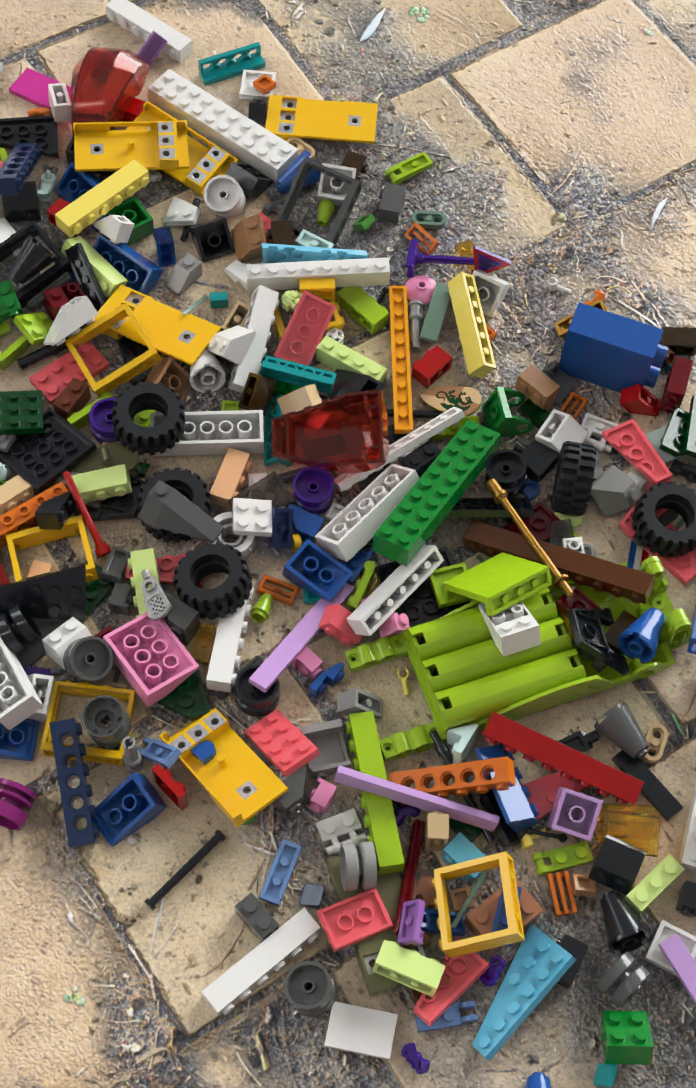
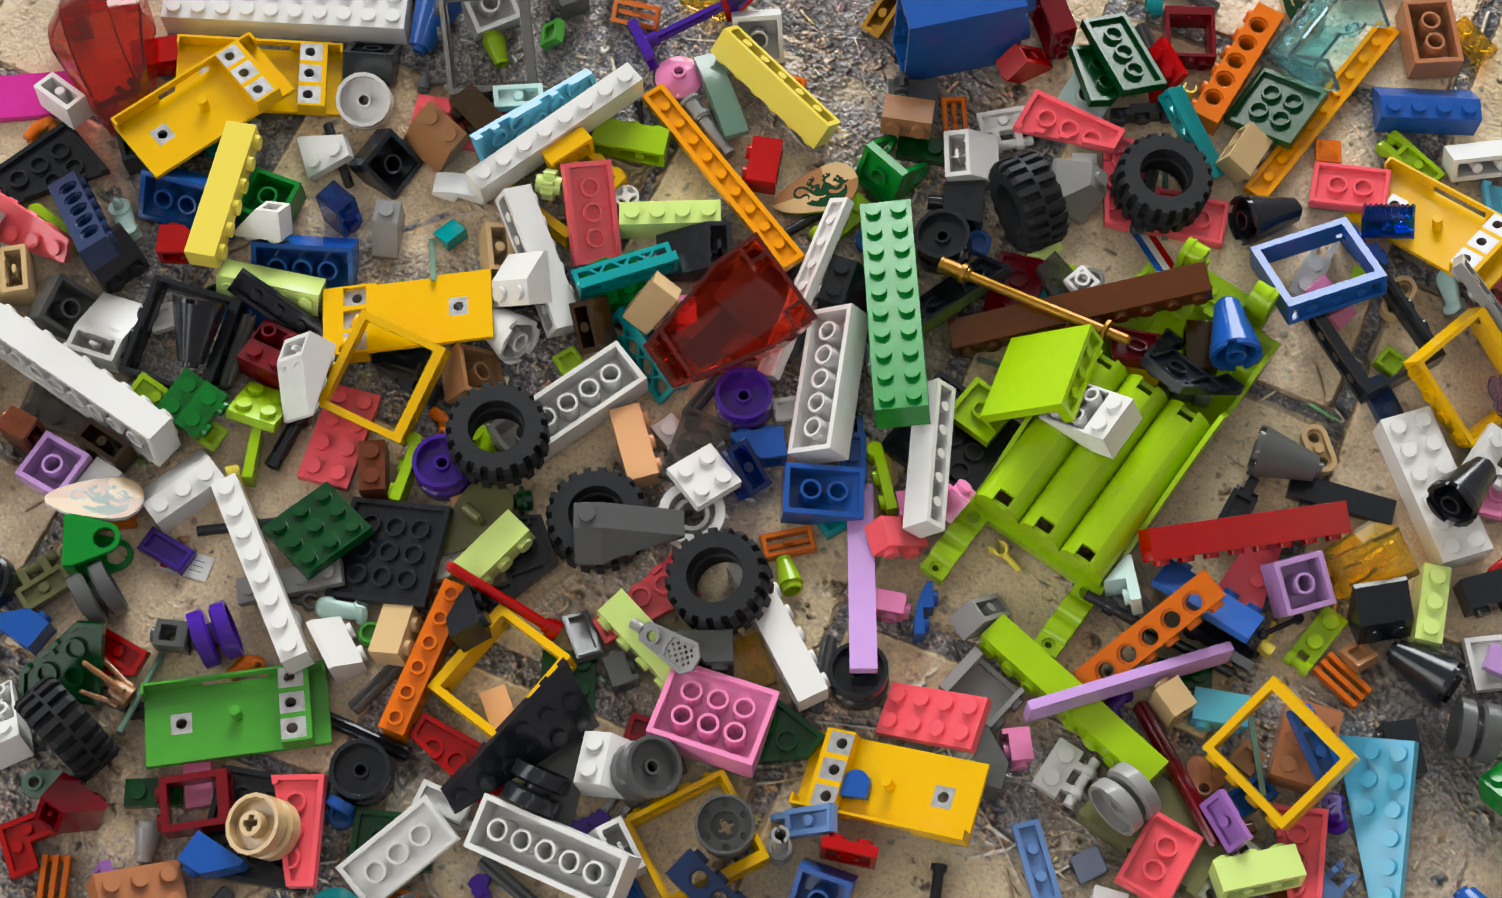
camera: 30 degrees left, 5 degrees up
yellow tile [290,533,302,553] -> none

